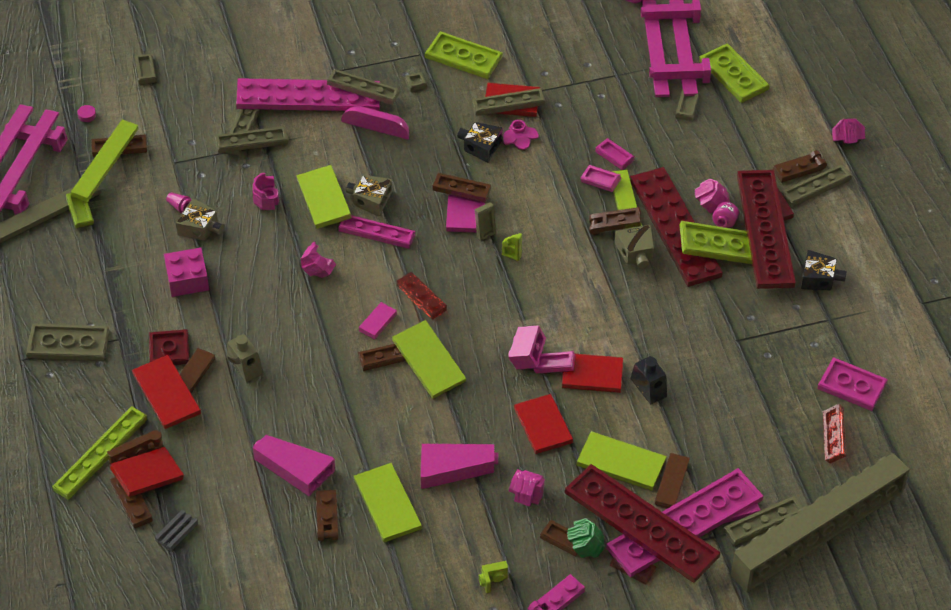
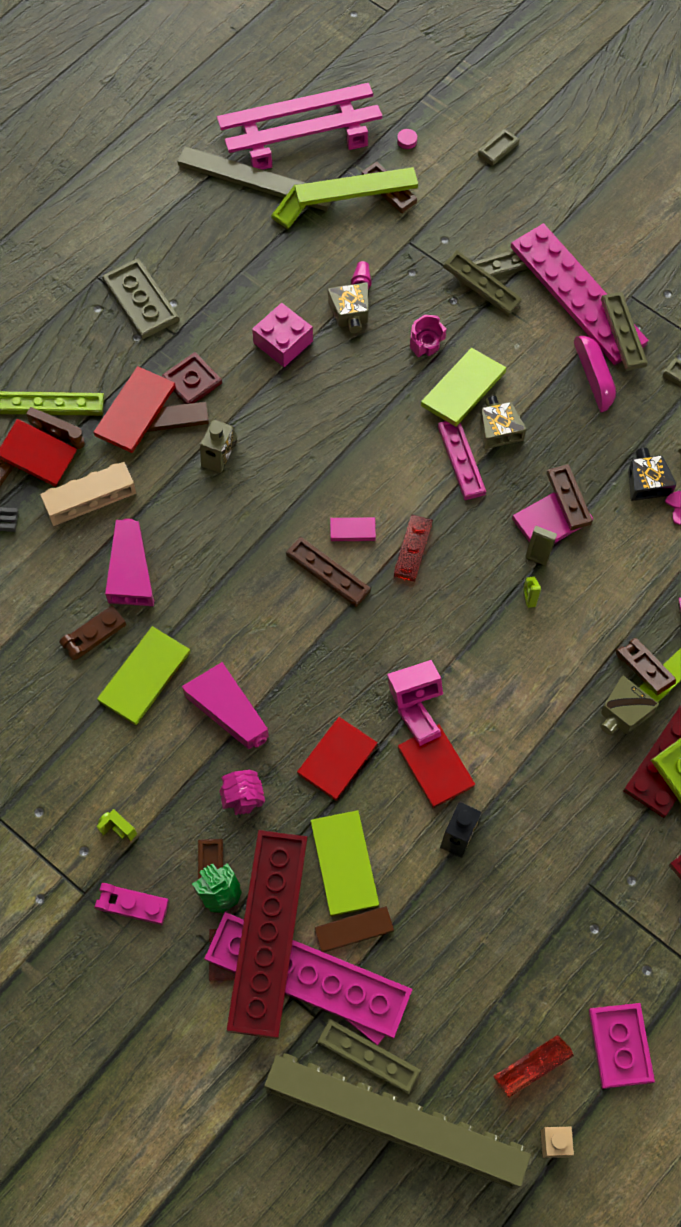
camera: 55 degrees right, 15 degrees up
dark pink hair [301,242,336,278] -> none
lime tile [392,320,466,399] -> none
none -> tan brick [40,462,136,526]
none -> tan brick [541,1127,574,1158]

